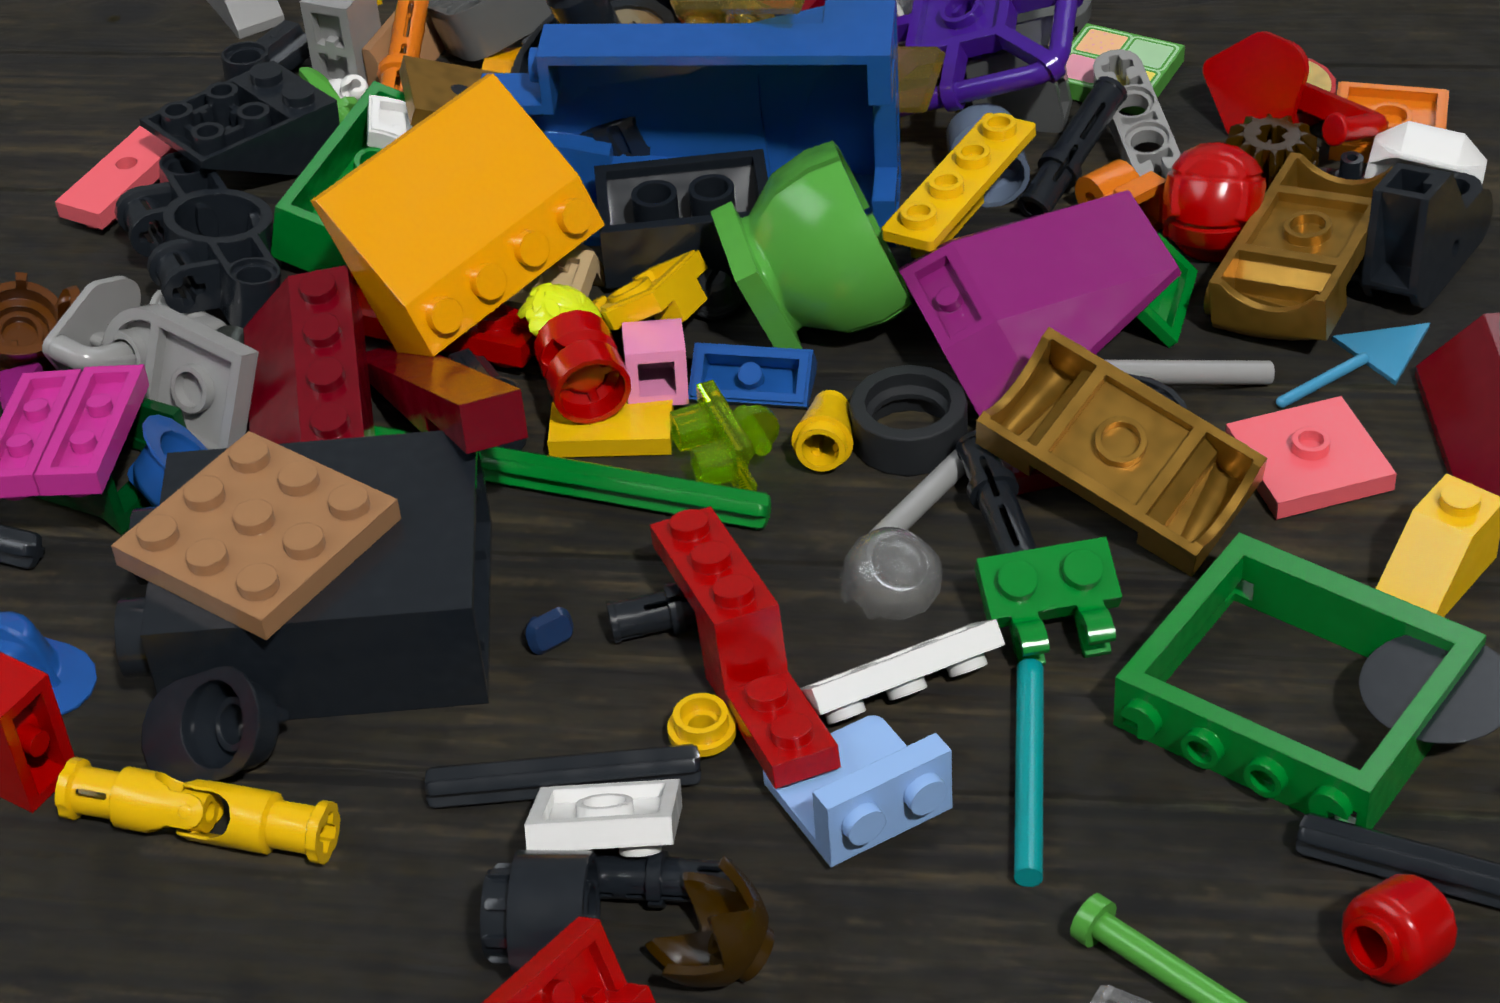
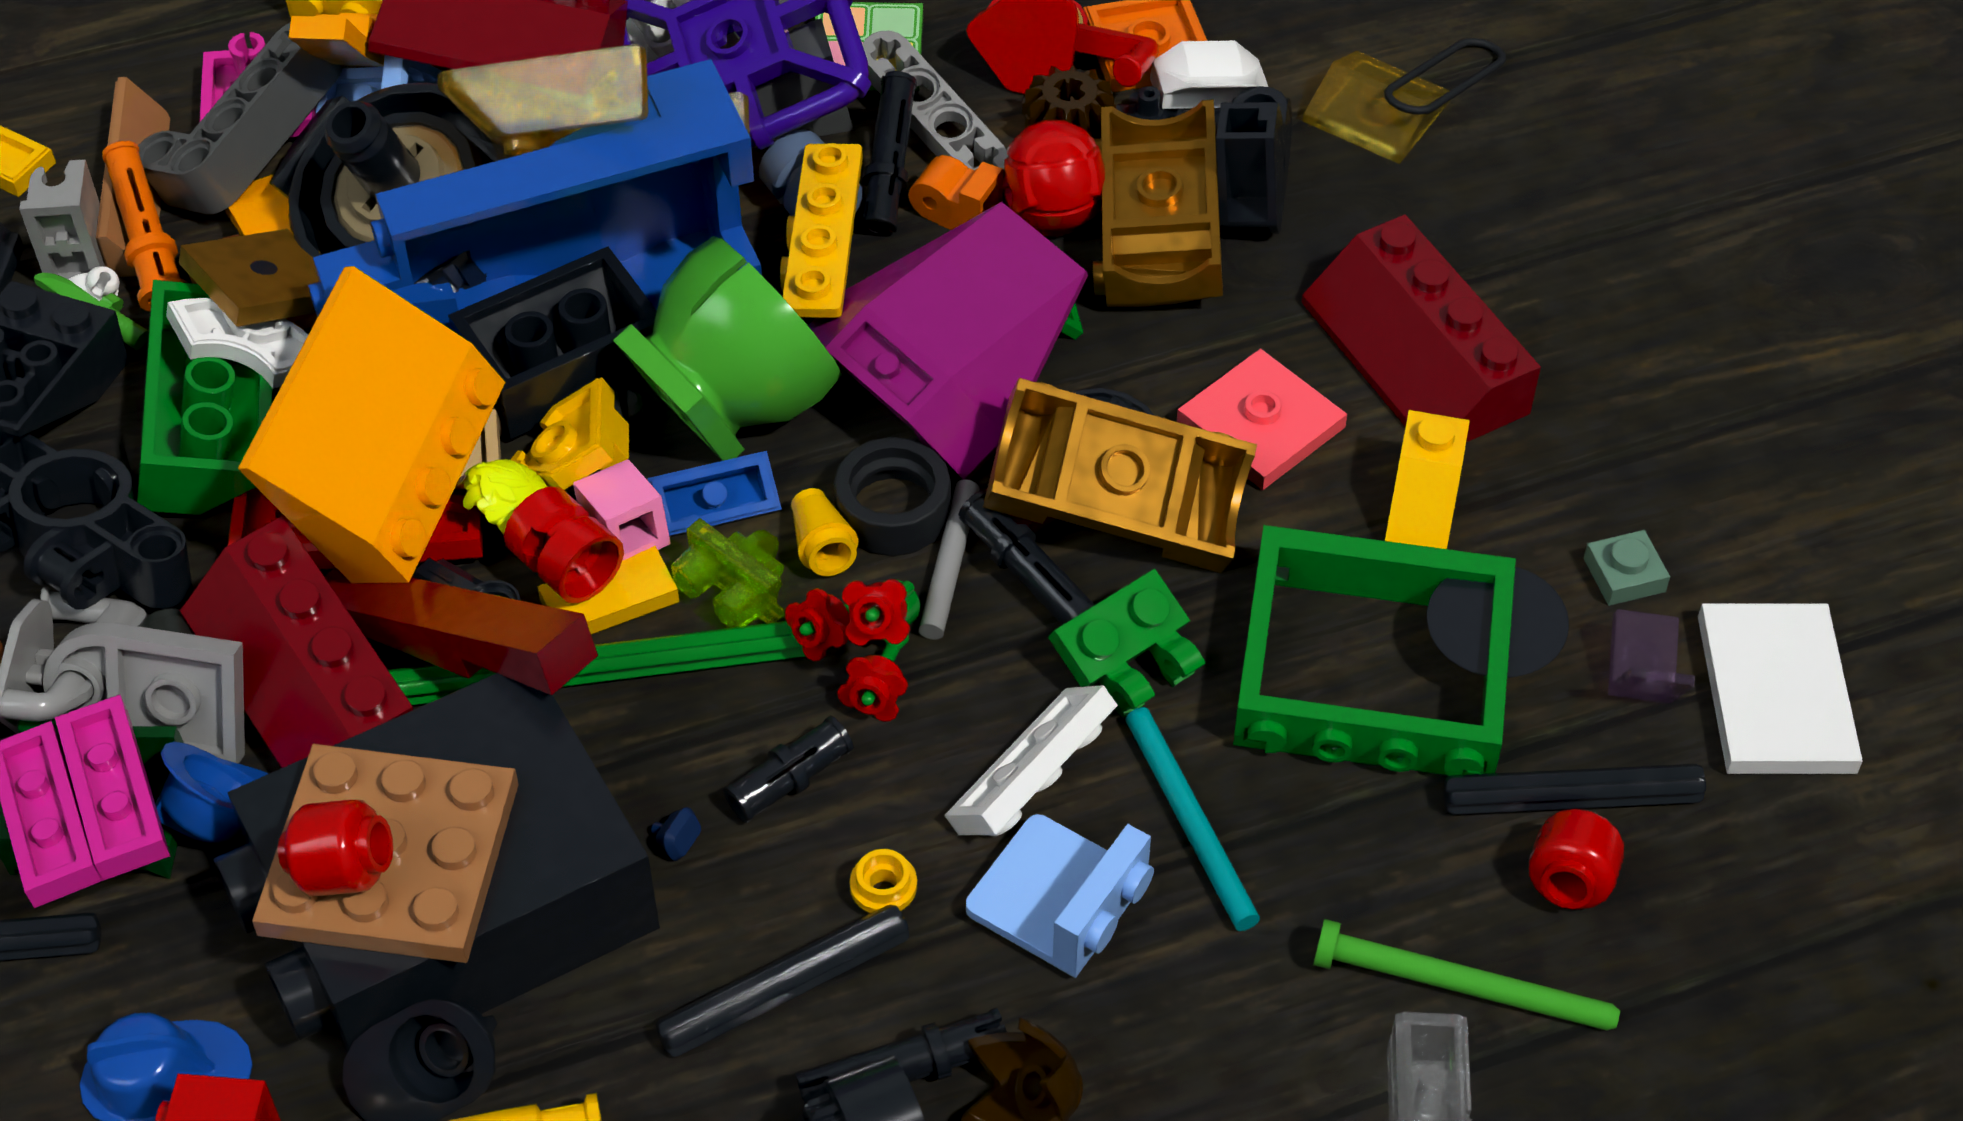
camera: 30 degrees left, 10 degrees up
white plate [524,779,682,857] -> none
red bracket [649,506,841,789] -> none
clear hair [840,527,943,620] -> none
light grey bar [1105,360,1275,385] -> none
dark azure piece [1276,323,1430,408] -> none
none -> red head [278,800,393,896]
none -> red plant [785,579,920,721]

